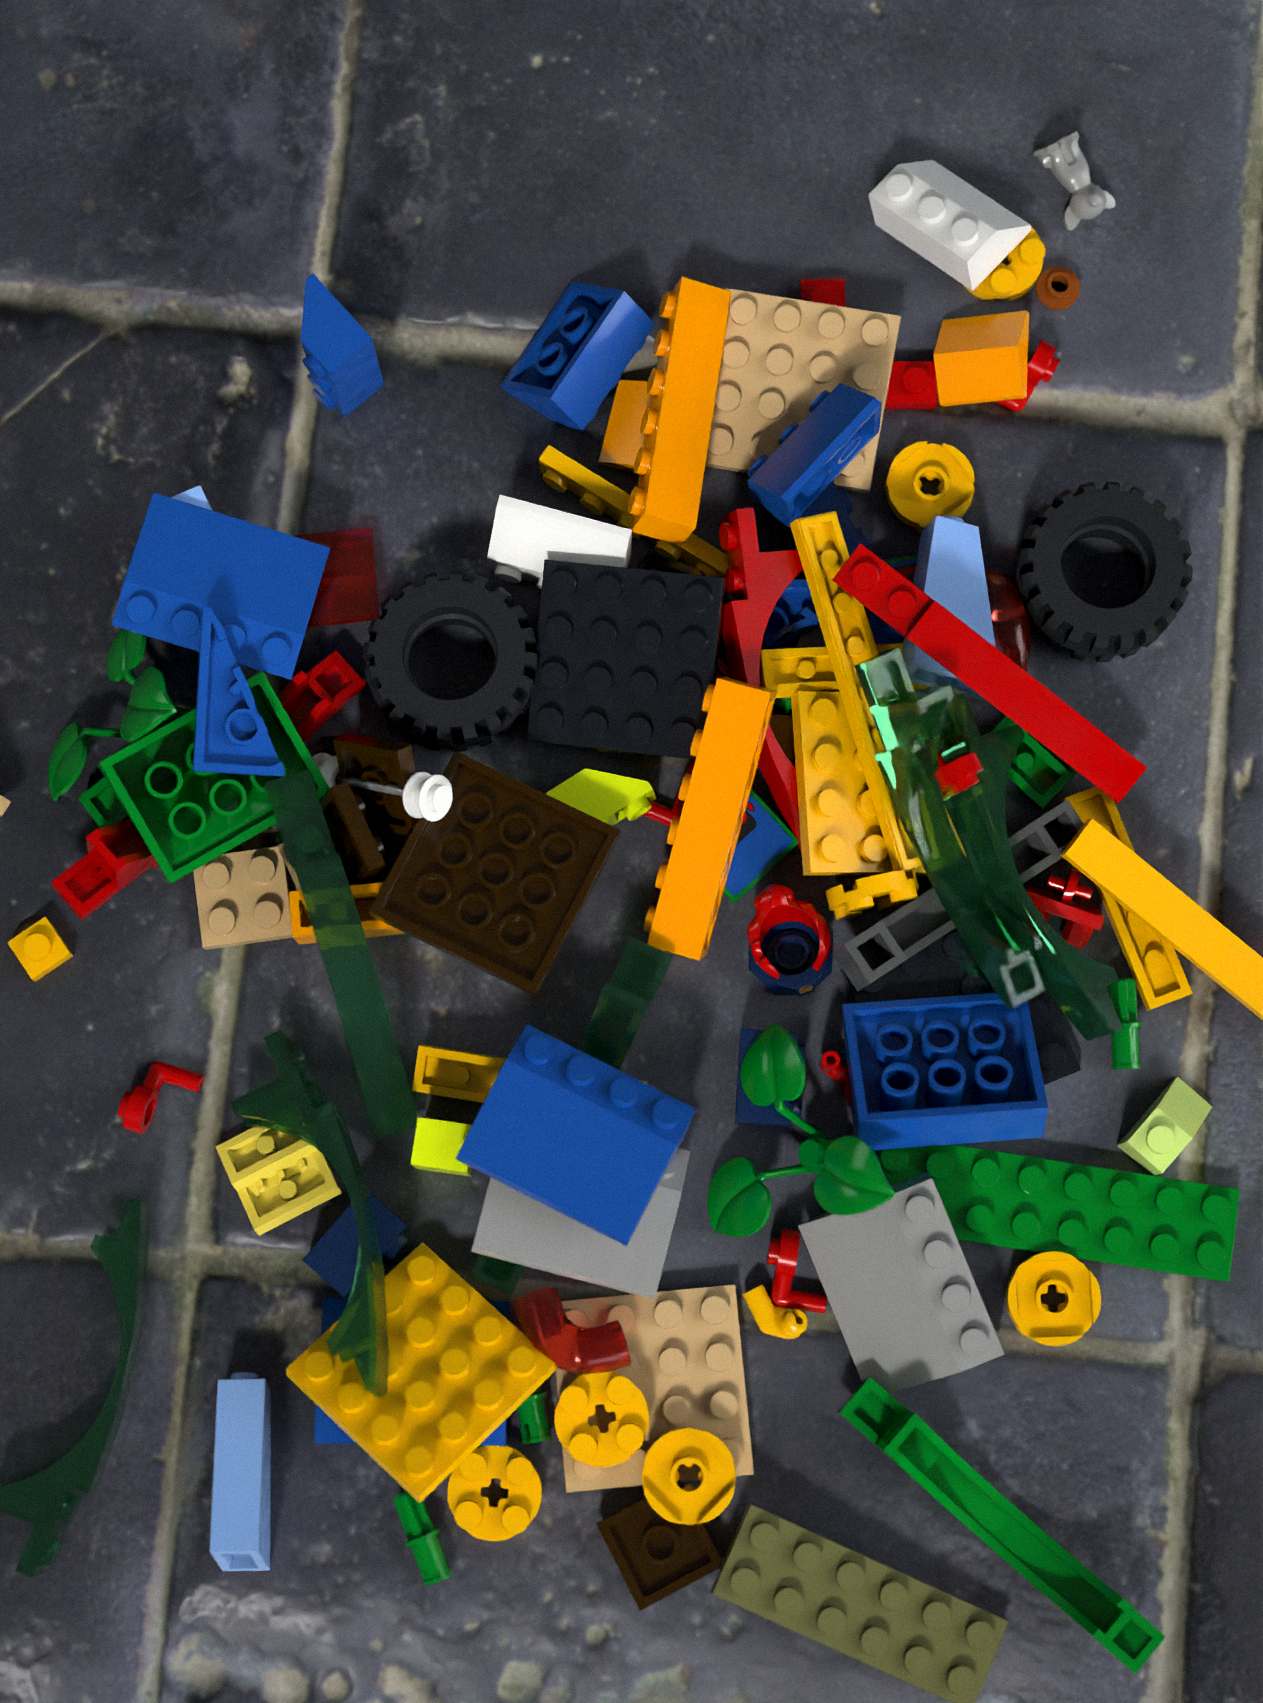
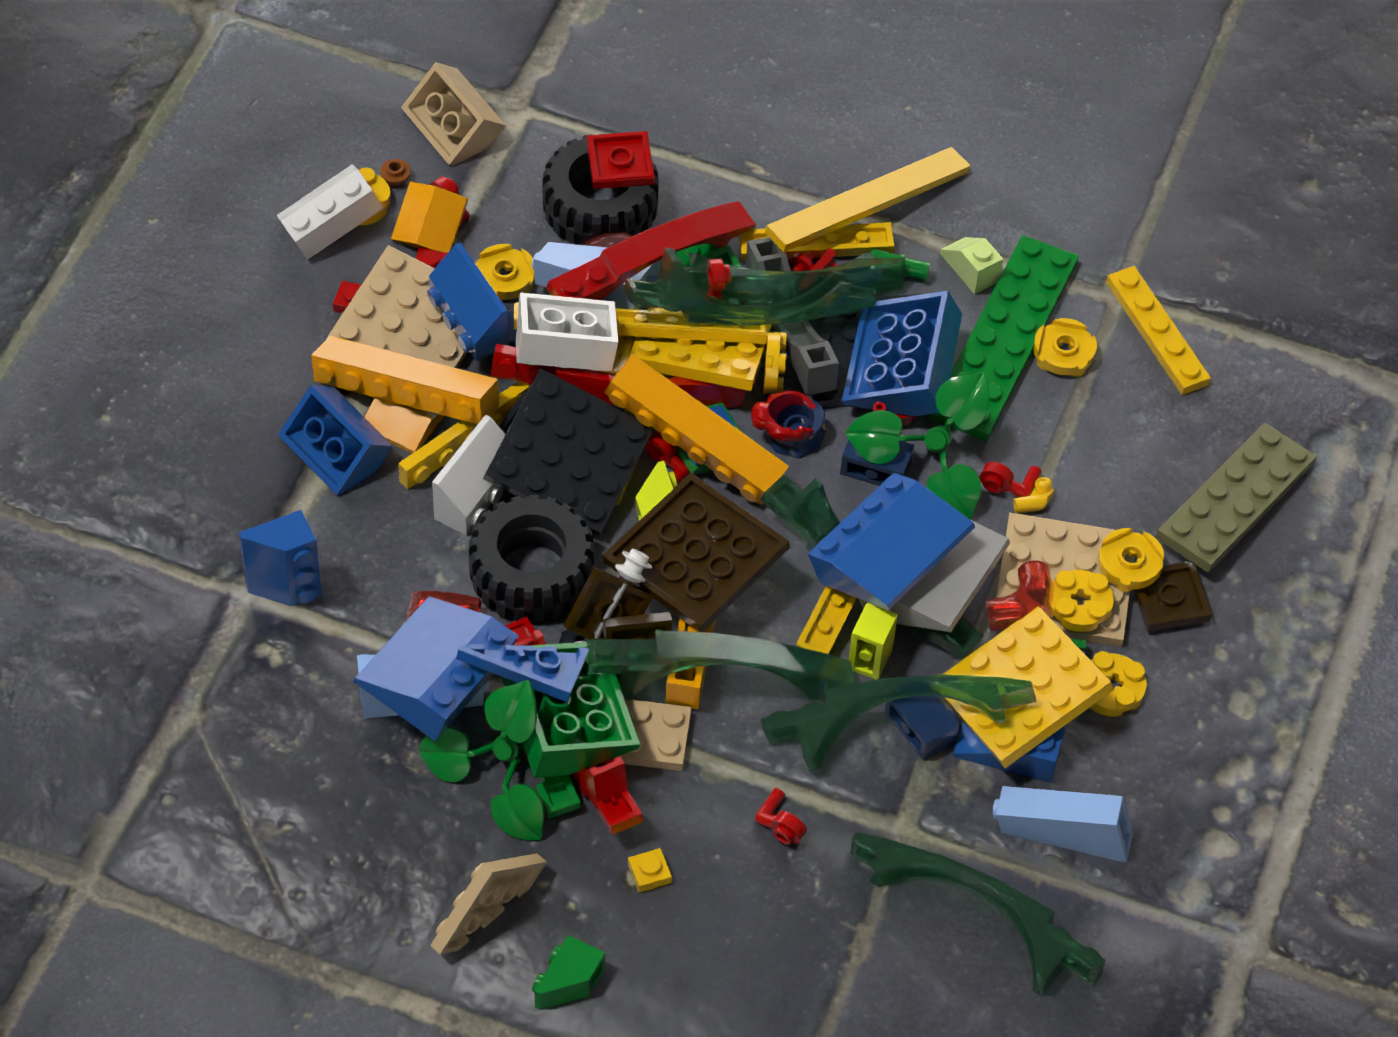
camera: 75 degrees left, 25 degrees down
light yellow slope [216,1105,342,1236] -> none
green axle [393,1491,453,1586] -> none
light grey slope [798,1172,1005,1393] -> none
green slope [837,1375,1166,1674] -> none
light grey animal [1031,131,1115,230] -> none
none -> tan slope [401,62,506,166]
none -> white slope [516,293,618,372]
none -> red tile [587,131,655,189]
none -> yellow plate [1106,266,1211,395]

